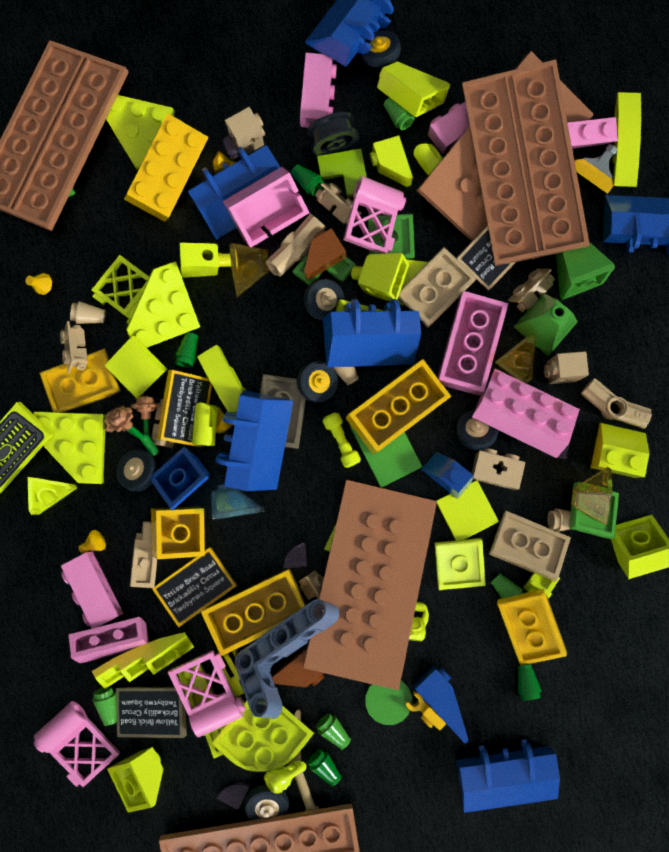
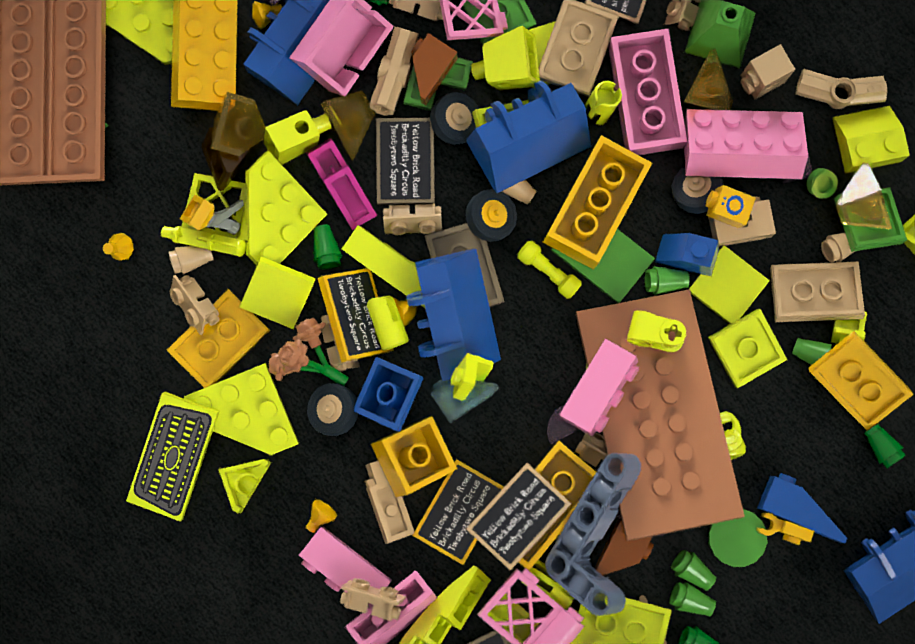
camera: 20 degrees left, 0 degrees up
none -> neon yellow piece [161,226,246,257]
none -> piece [180,195,244,235]
none -> dark brown slope [201,128,249,191]
none -> clear yellow slope [211,92,266,156]
none -> dark pink slope [306,138,377,230]
none -> tan hinge [340,579,406,621]
none -> black tile [376,118,435,205]
none -> tan hinge [383,203,442,235]
none -> neon yellow bracket [451,353,493,401]
none -> black tile [466,463,571,570]
none -> bright pink brick [559,339,639,437]
none -> neon yellow arm [584,81,622,125]
none -> neon yellow piece [627,311,686,352]
none -> bright green cone [645,266,689,295]
none -> bright green cone [671,550,716,591]
none -> yellow brick [706,185,756,228]
none -> bright green tile [807,168,838,198]

